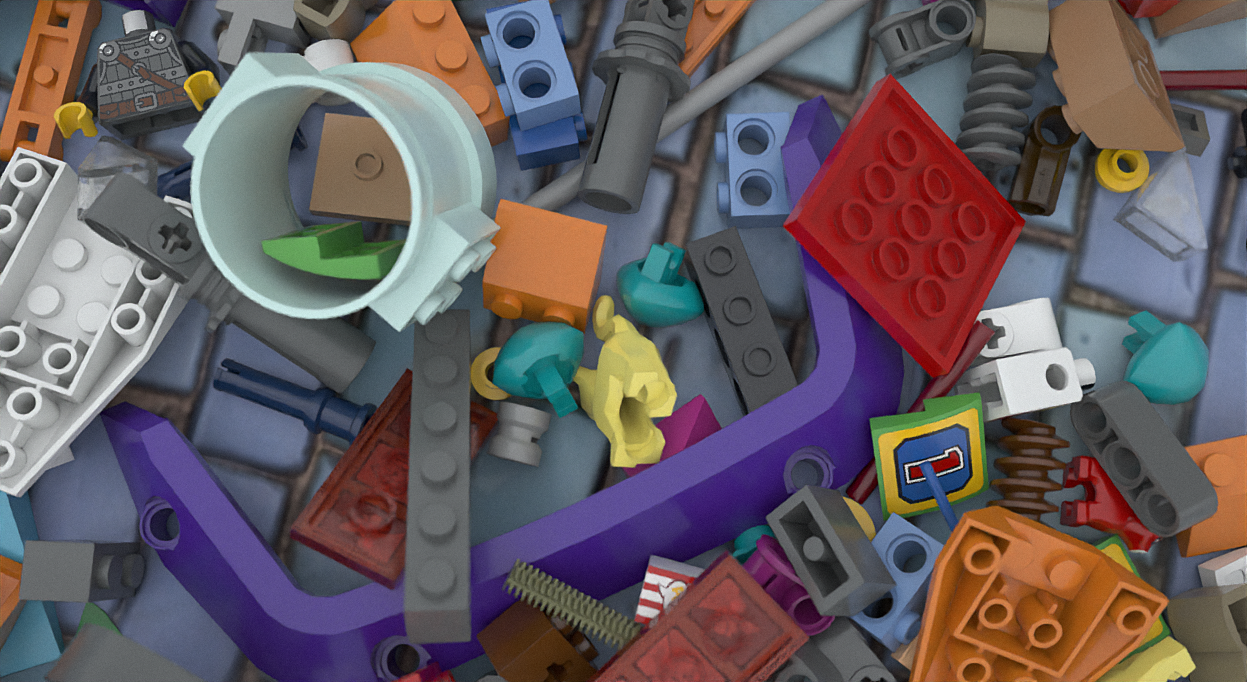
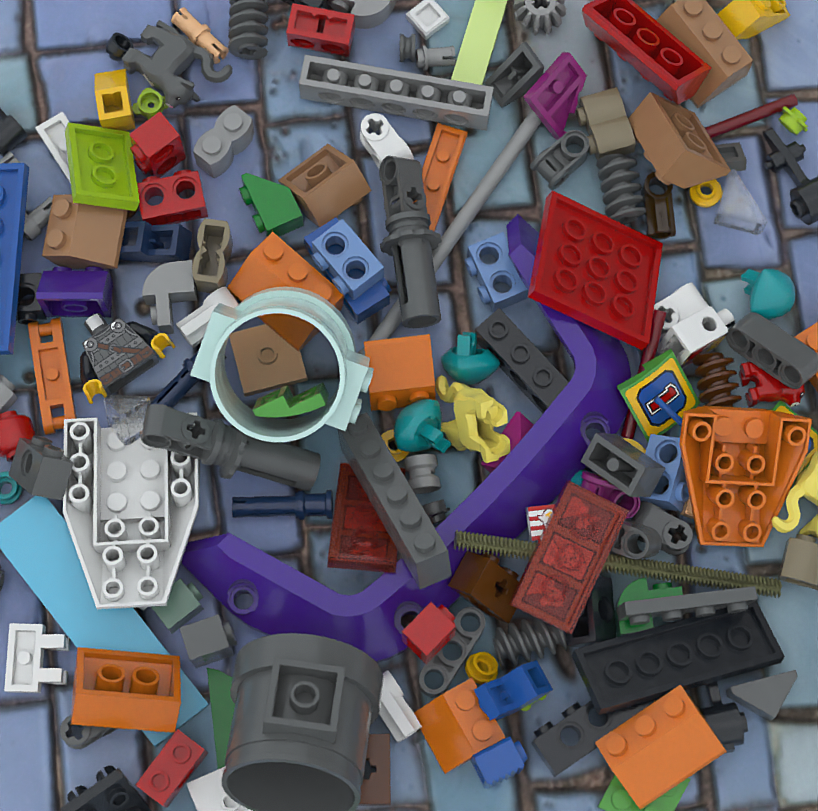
camera: 25 degrees left, 5 degrees down
none -> sand green brick [151,578,204,634]
none -> dark grey plate [422,499,450,524]

